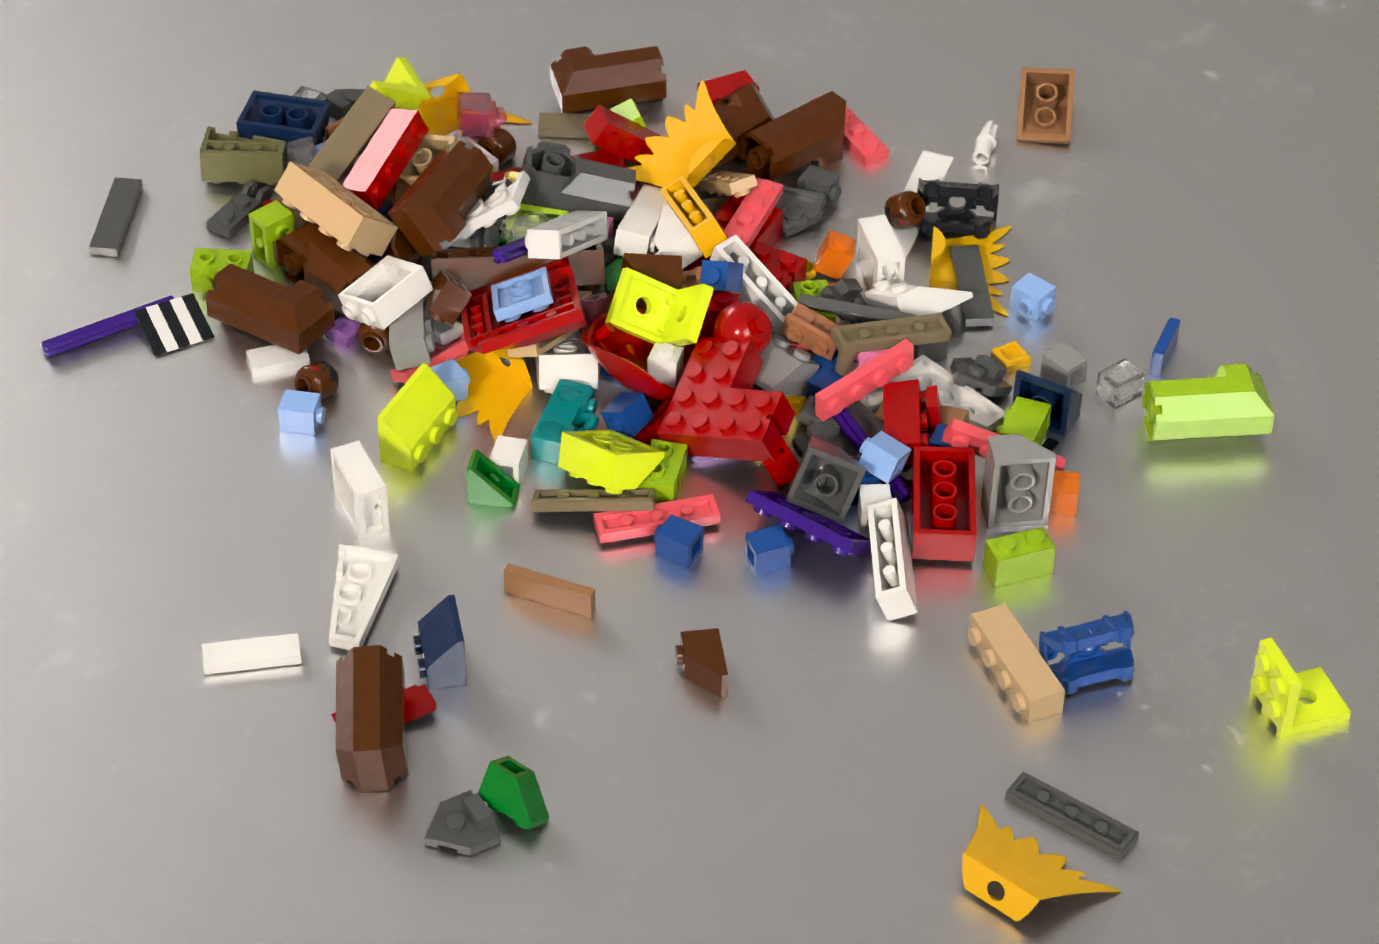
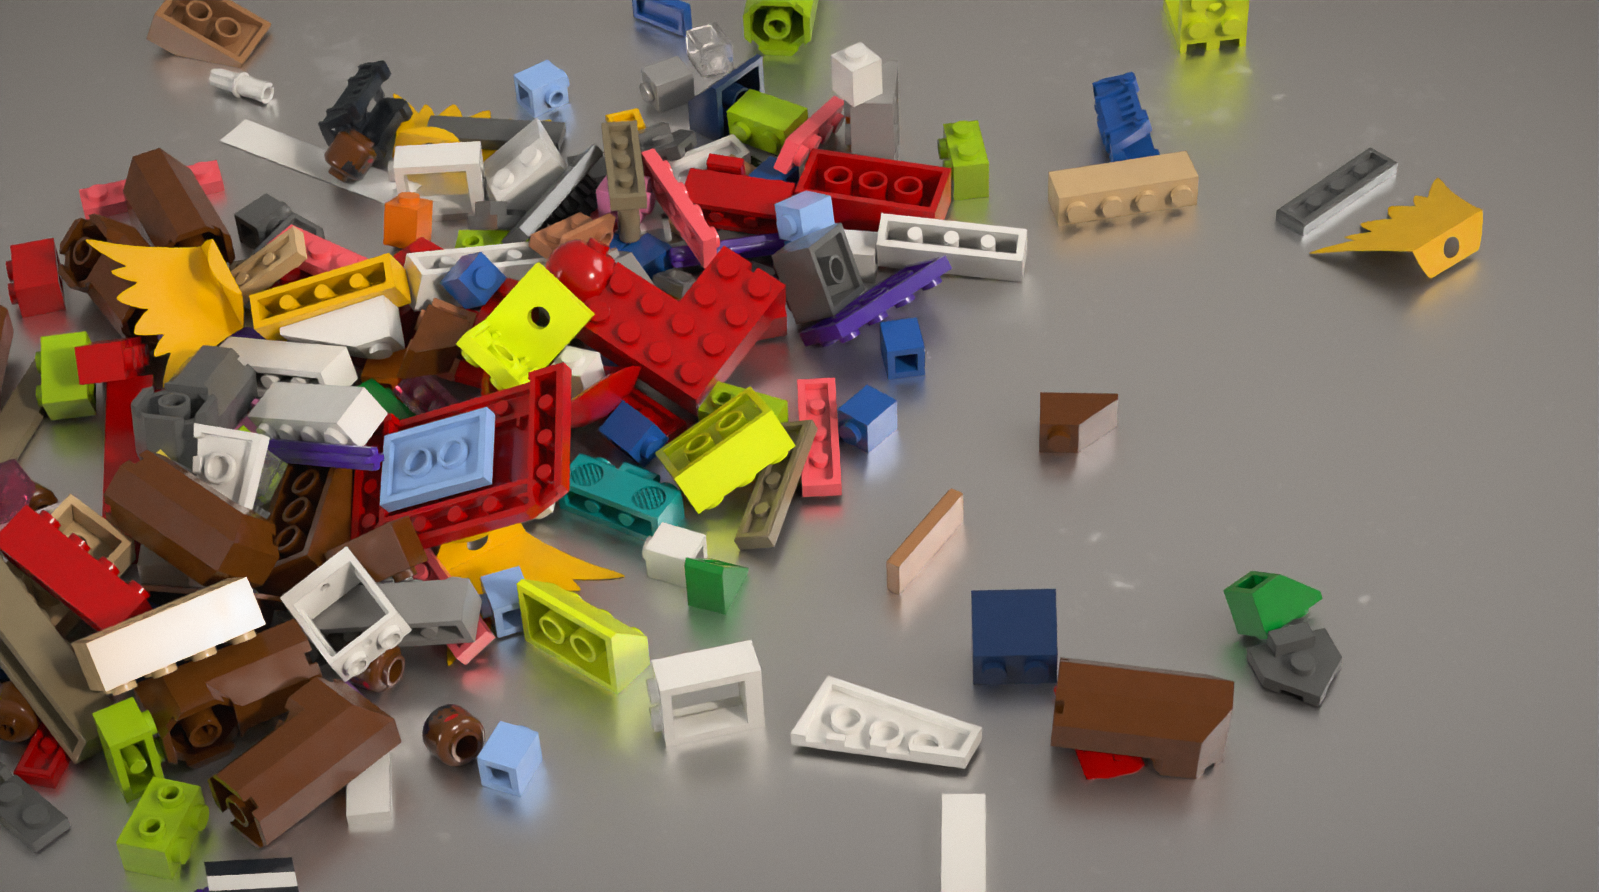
camera: 75 degrees left, 0 degrees up
none -> white brick [831,42,883,107]

